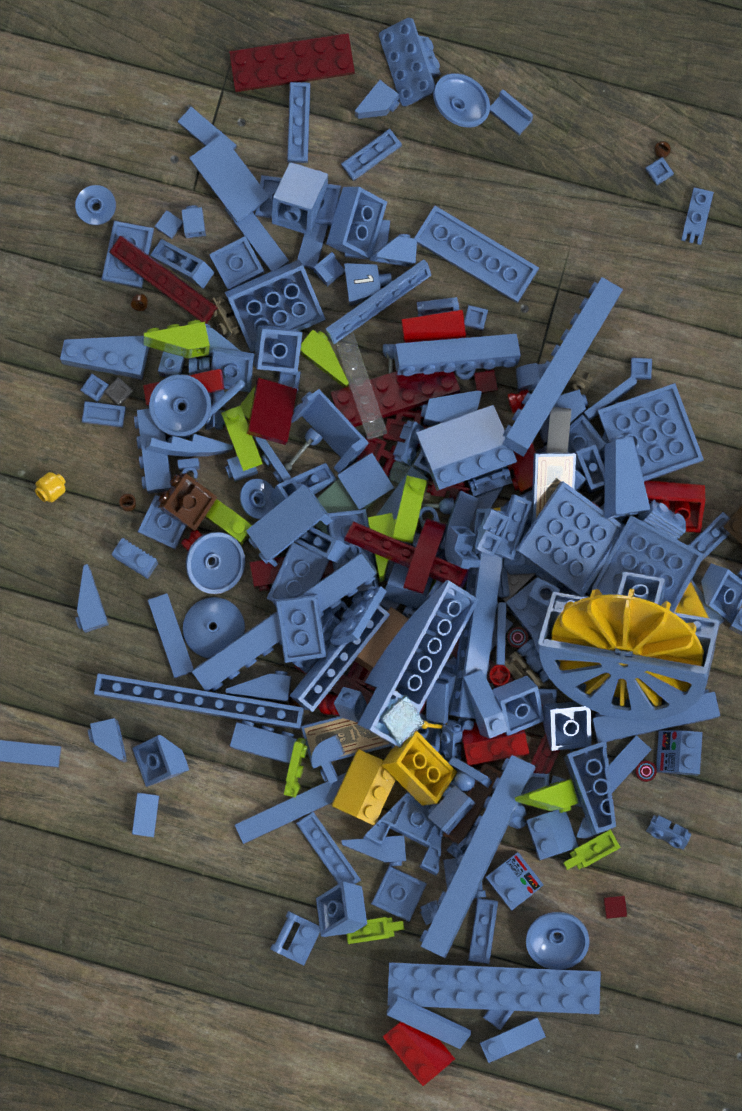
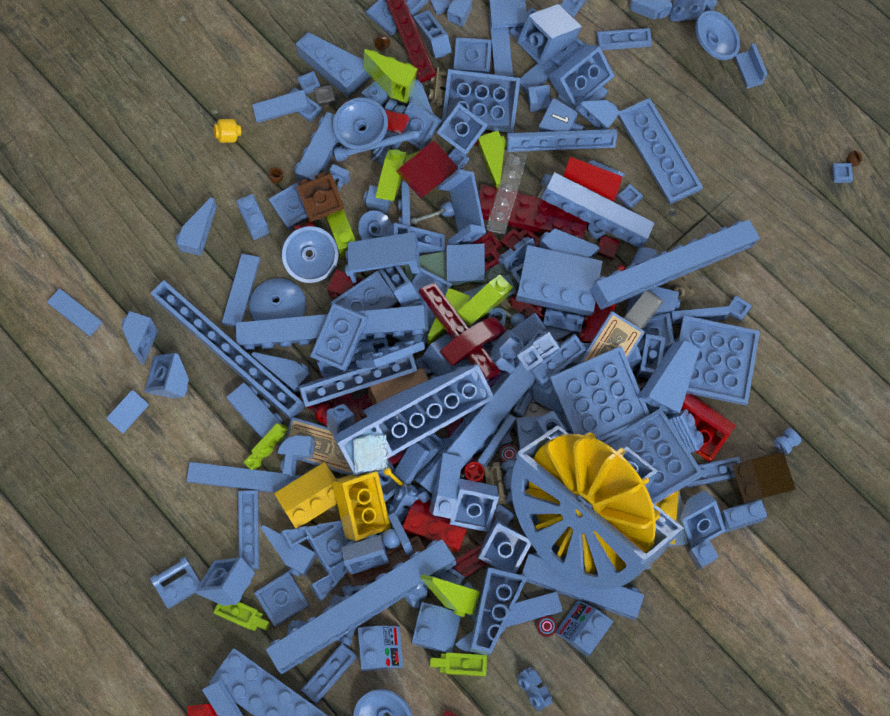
camera: 30 degrees right, 10 degrees down
medium blue slope [145,434,233,457] -> none
medium blue hinge [681,188,714,245] -> none
none -> medium blue tile [252,90,309,123]

